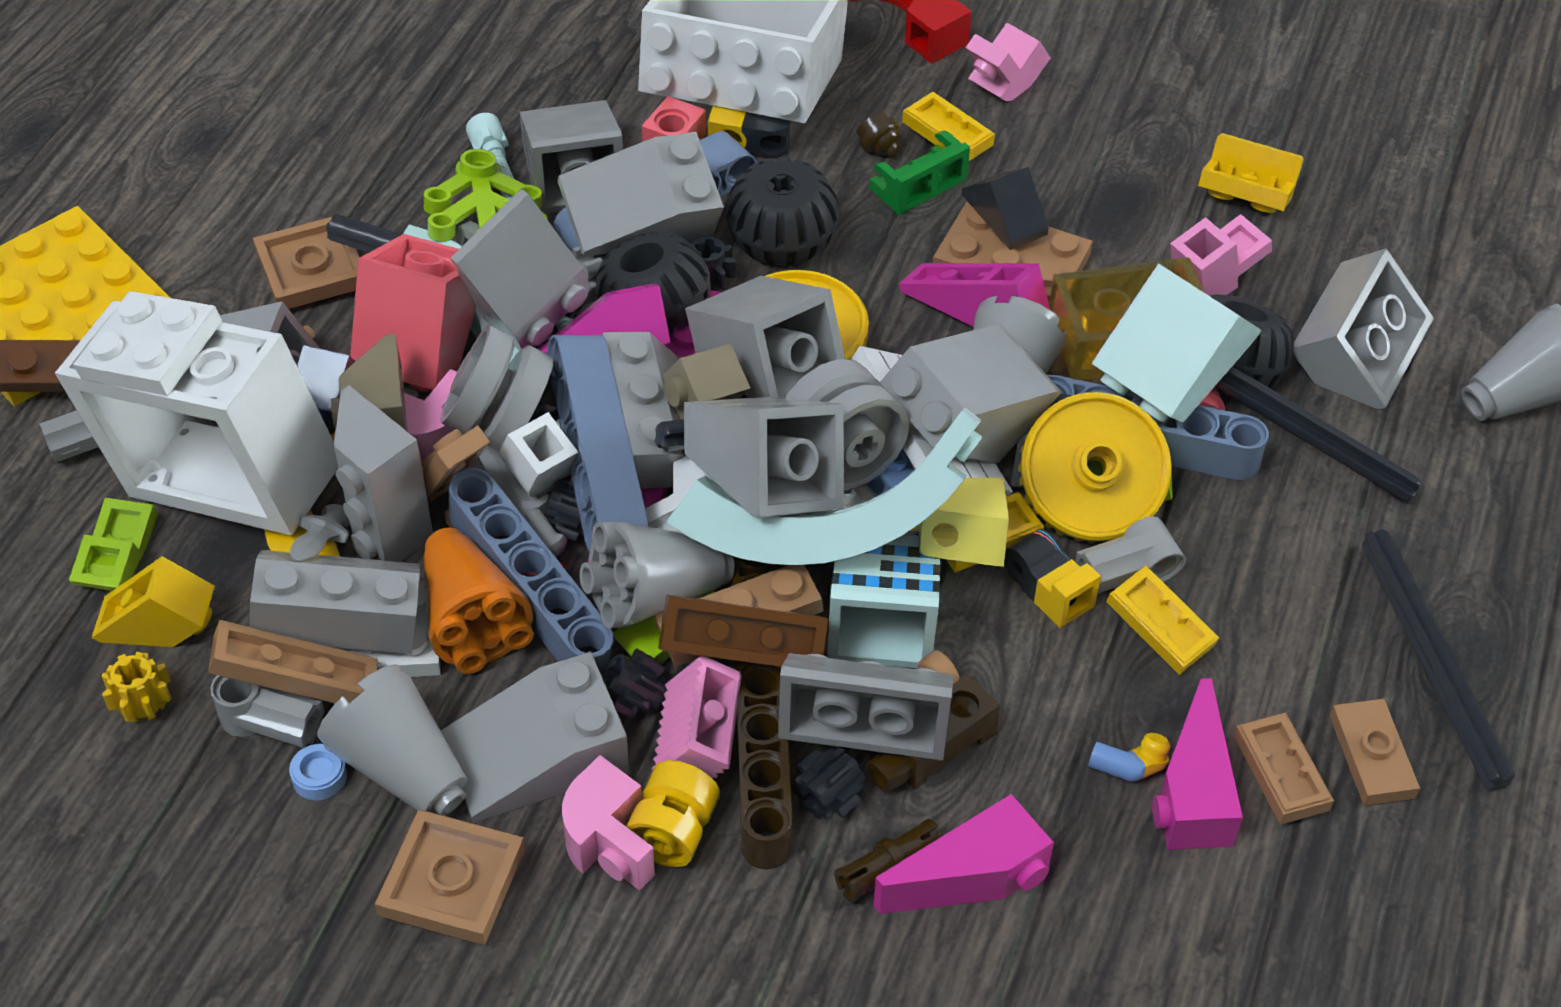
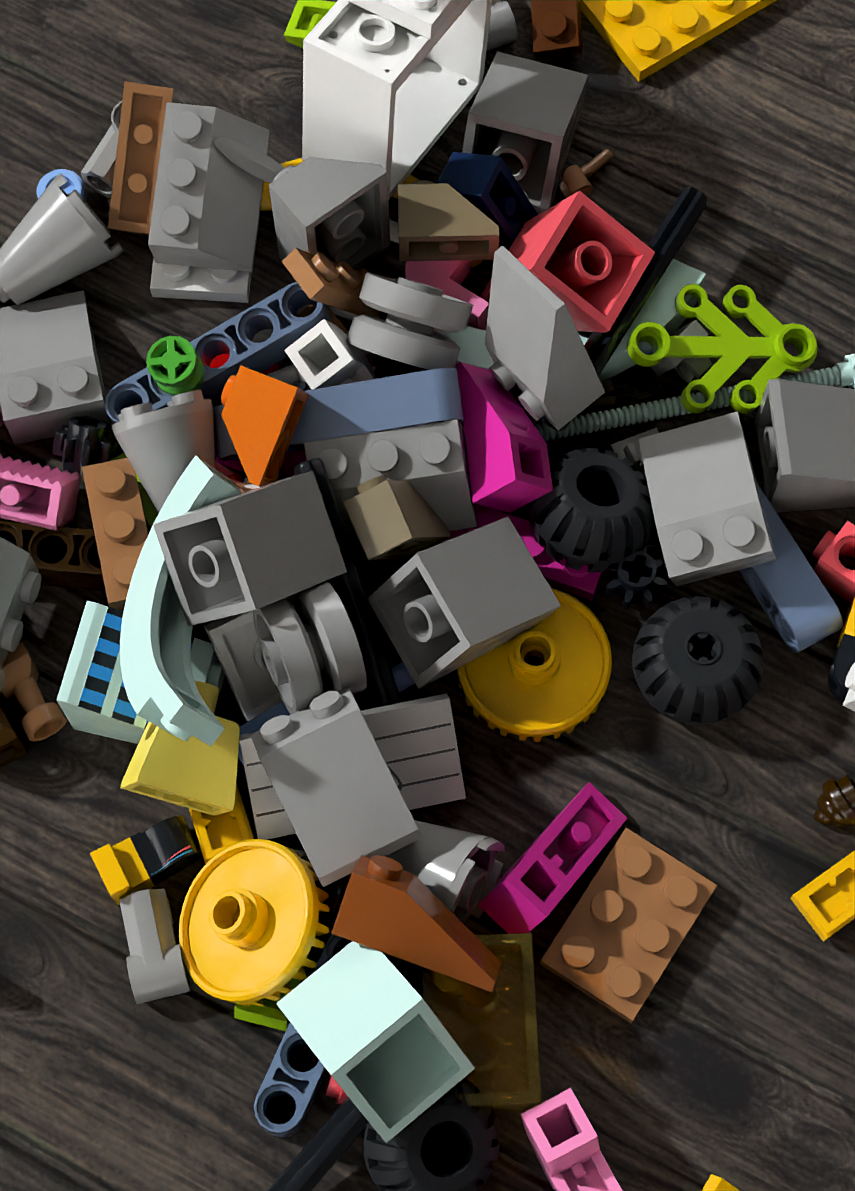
camera: 100 degrees right, 20 degrees up
yellow slope [91,556,215,647] -> none
yellow gear [102,652,171,722] -> none
medium nougat plate [253,214,360,309] -> none
orange cone [423,528,534,674] -> none
reddish brown plate [658,594,829,667] -> none
green hinge [869,130,970,215] -> none
black slope [961,167,1049,250] -> none
yellow plate [1106,565,1219,675] -> none
none -> bright green wheel [146,336,205,397]
none -> orange slope [221,365,309,487]
none -> dark orange slope [332,855,501,992]

